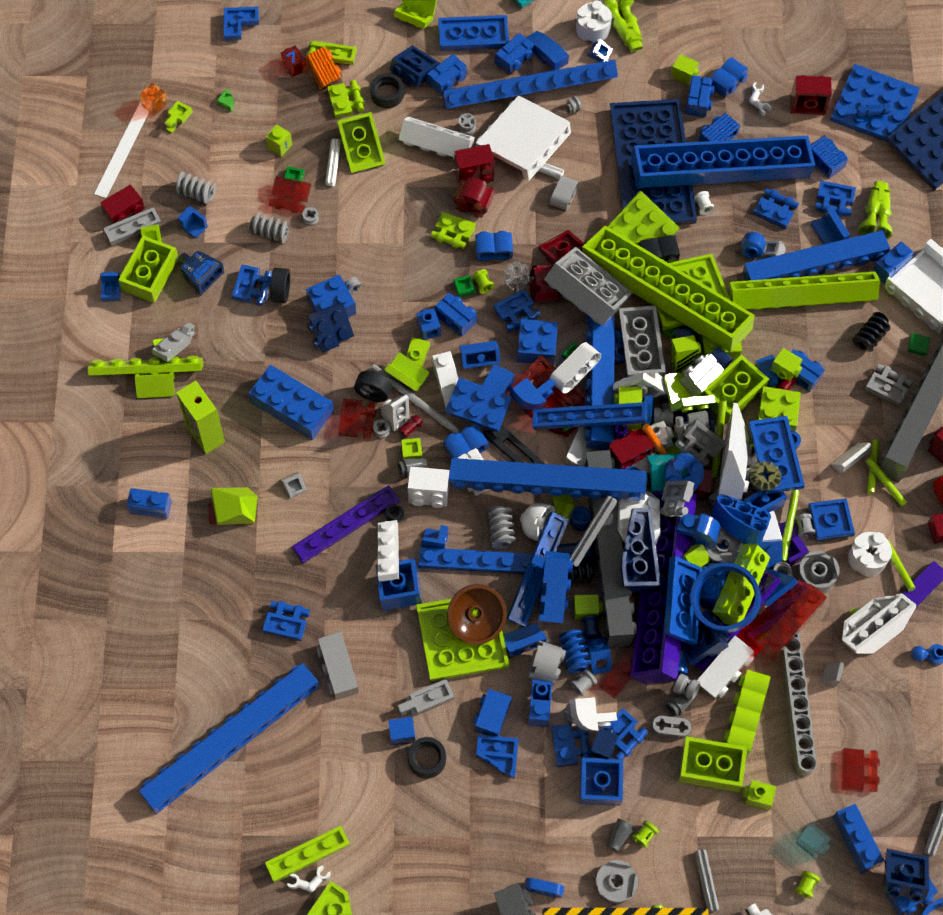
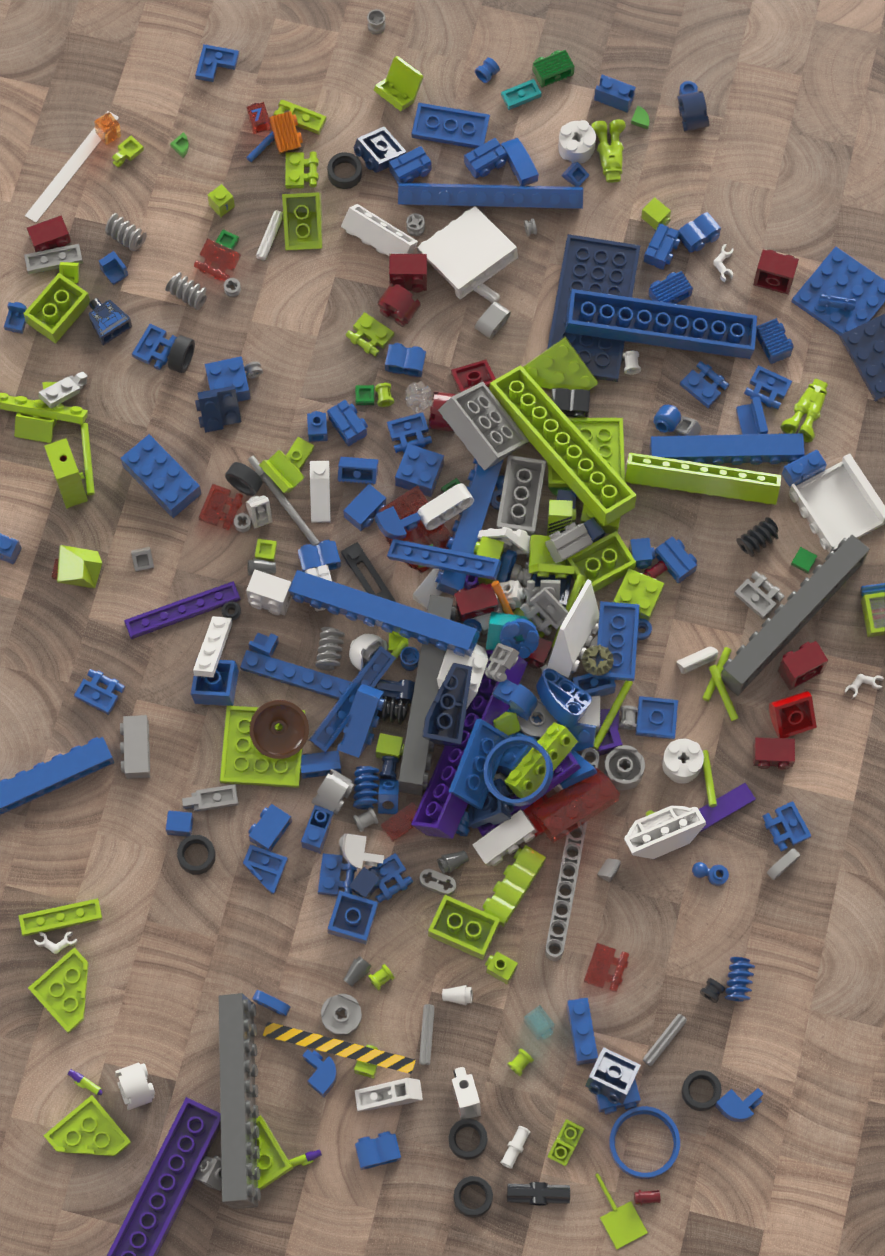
camera: 15 degrees right, 5 degrees up
dark red pin [399,414,423,438] -> none
blue plate [445,377,512,432] -> none
light grey axle [570,496,617,567] -> none
light grey wheel [673,674,701,700] -> none
lime brick [771,348,803,381] -> none
none -> lime bar [80,423,95,495]
none -> blue bar [246,131,275,162]
none -> white cone [442,985,473,1005]

